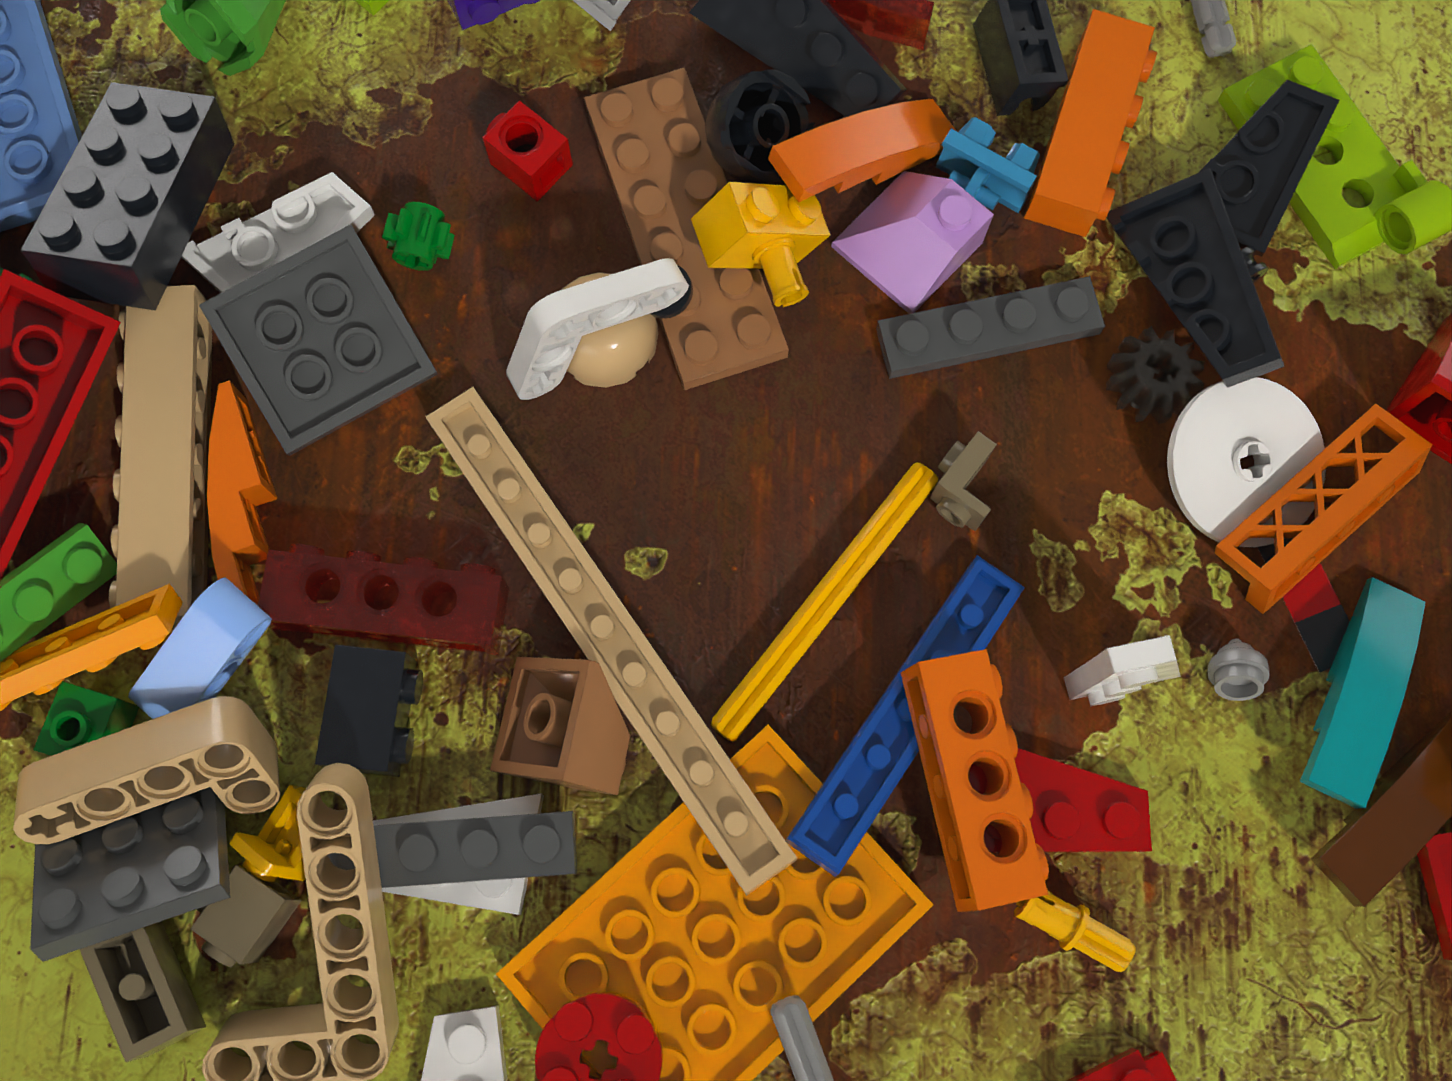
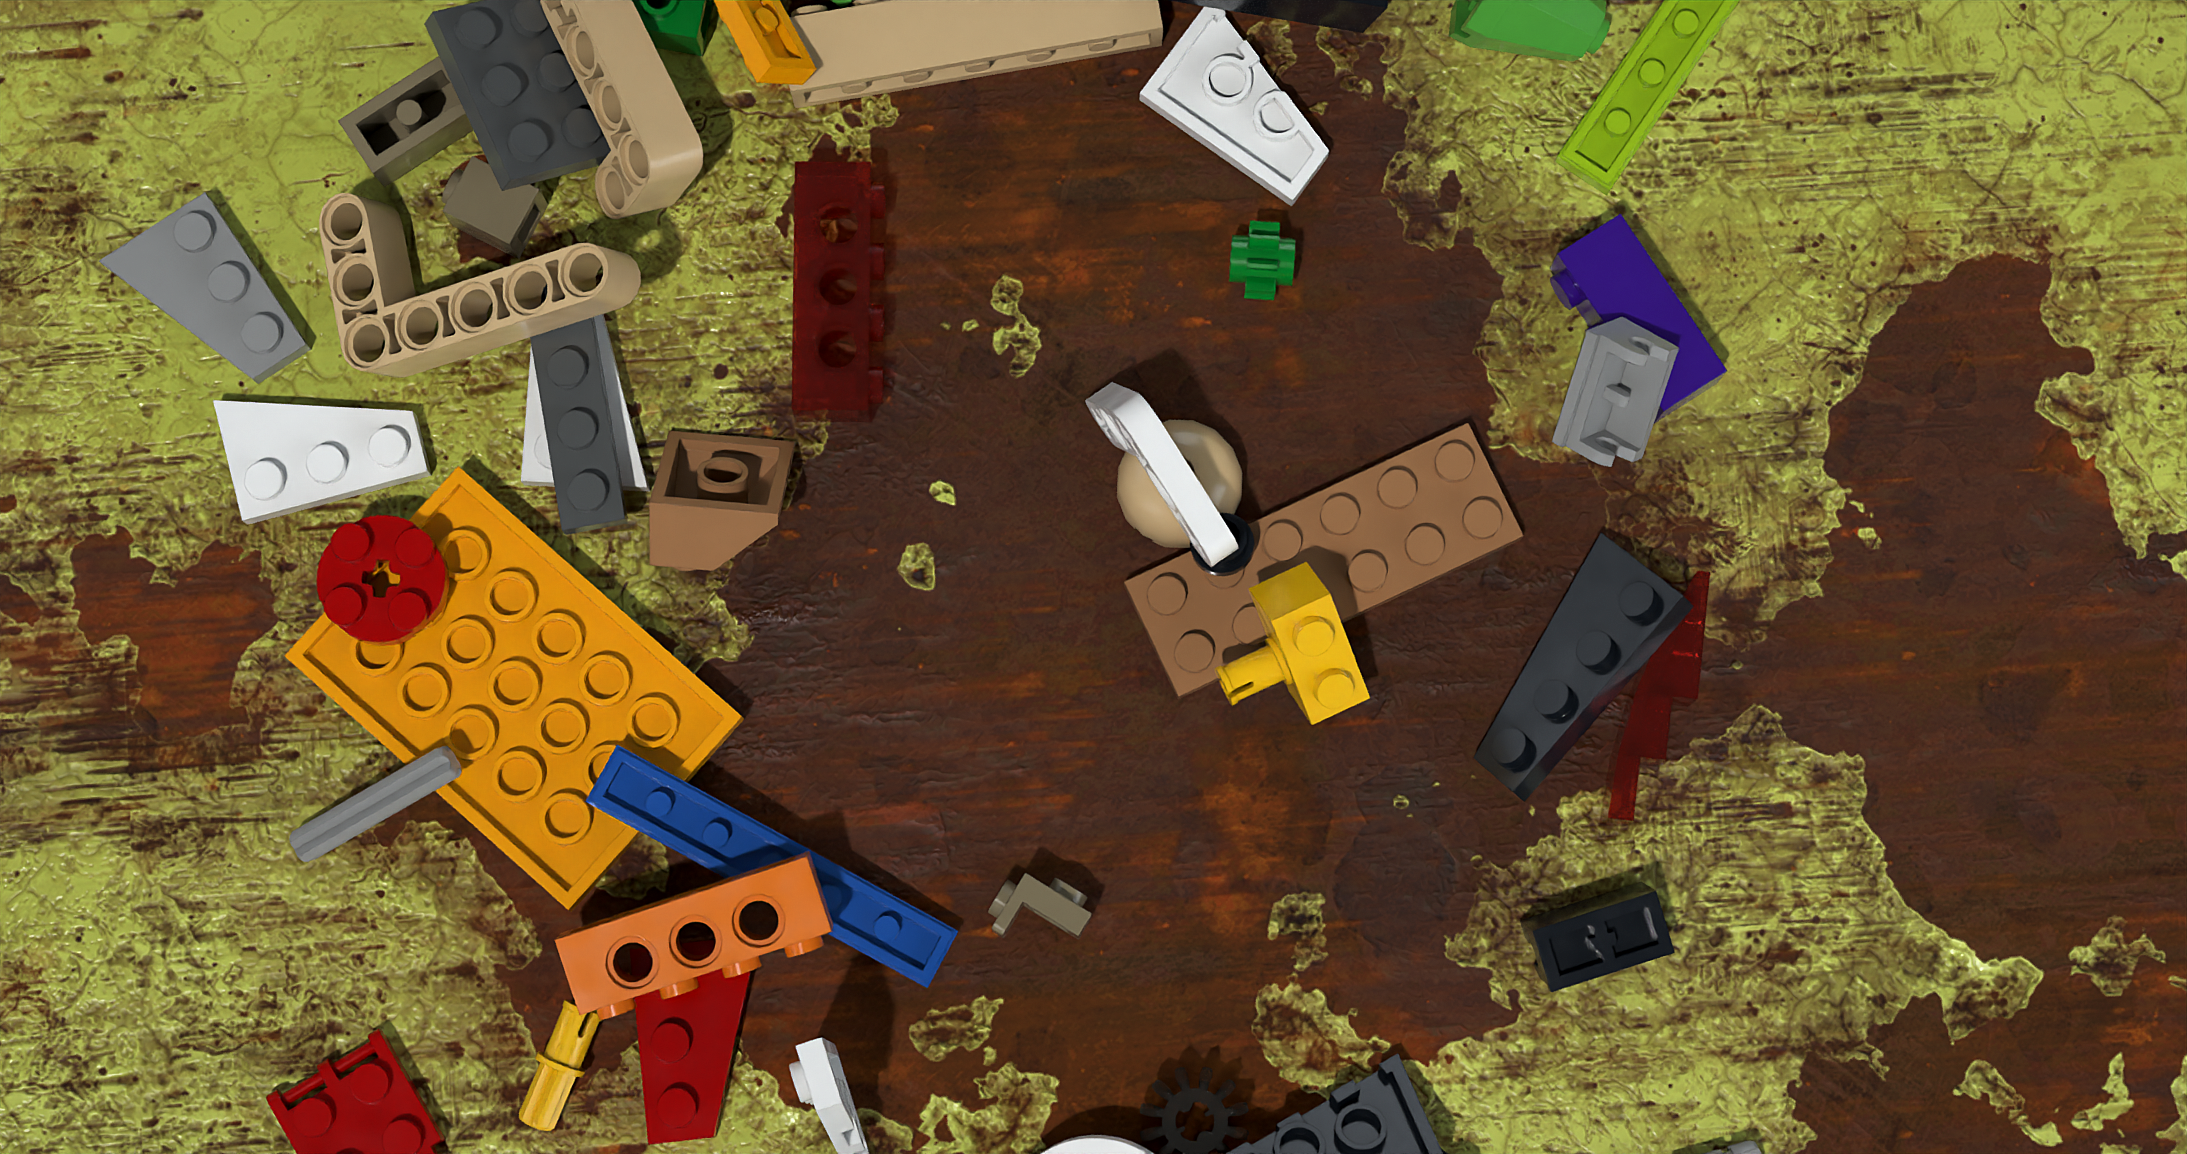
camera: 85 degrees right, 5 degrees up
light blue beam [128,577,272,719] -> none
dark grey plate [199,224,438,456] -> none
orange slope [207,380,277,610] -> none
yellow bracket [229,784,306,882] -> none
black brick [315,645,423,777] -> none
tan plate [426,387,797,896] -> none
red brick [482,100,573,202] -> none
black cylinder [705,70,816,183] -> none
yellow axle [711,462,938,742] -> none
orange slope [768,98,956,202] -> none
lavender slope [831,171,994,314] -> none
dark grey plate [876,276,1105,379] -> none
dark azure hips [936,117,1040,213] -> none
orange brick [1024,9,1157,237] -> none

